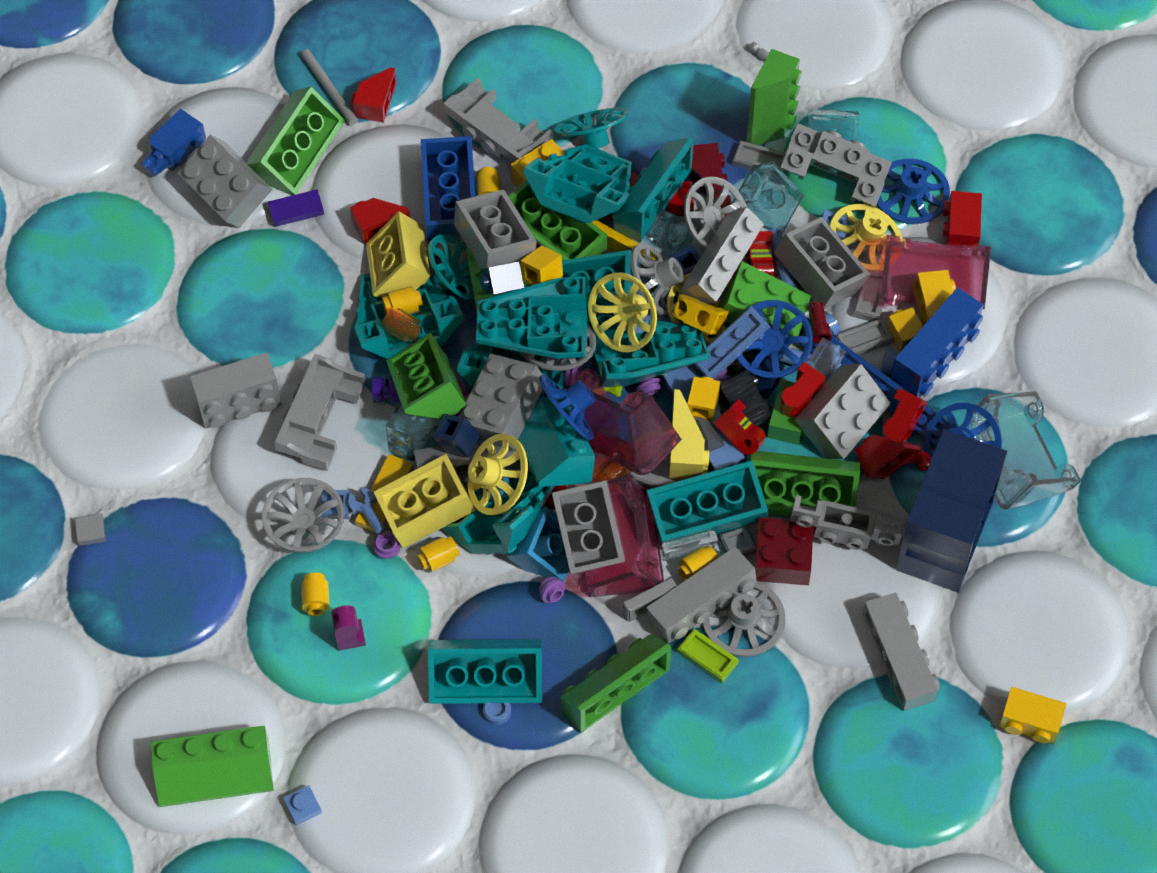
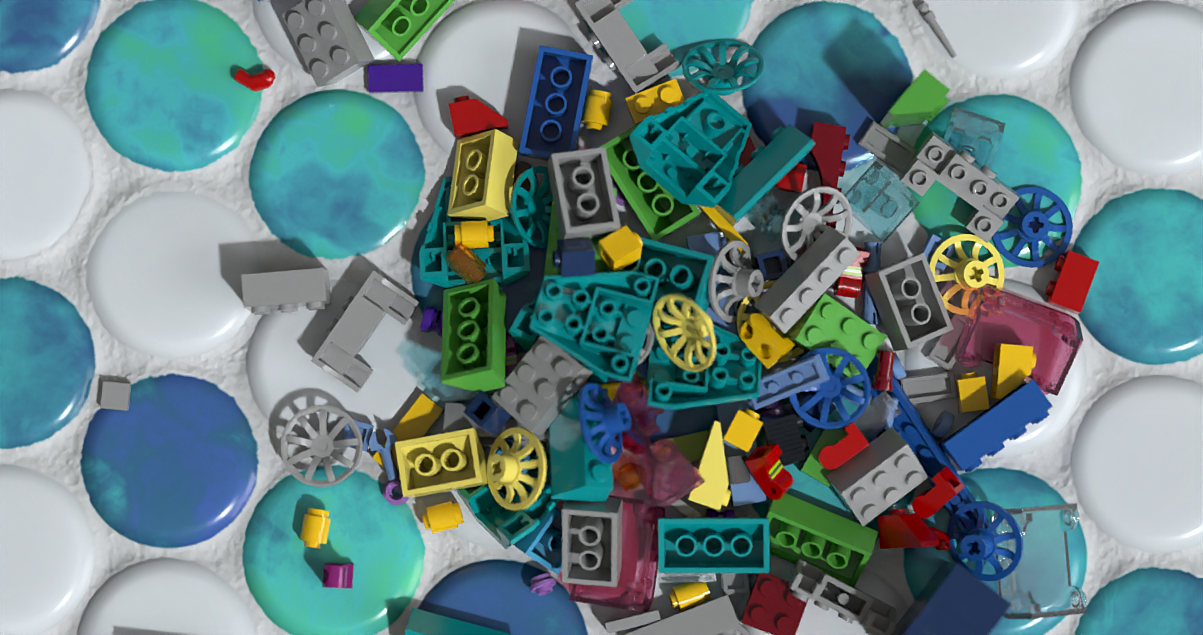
camera: 15 degrees right, 25 degrees up
none -> red arm [234,68,276,92]

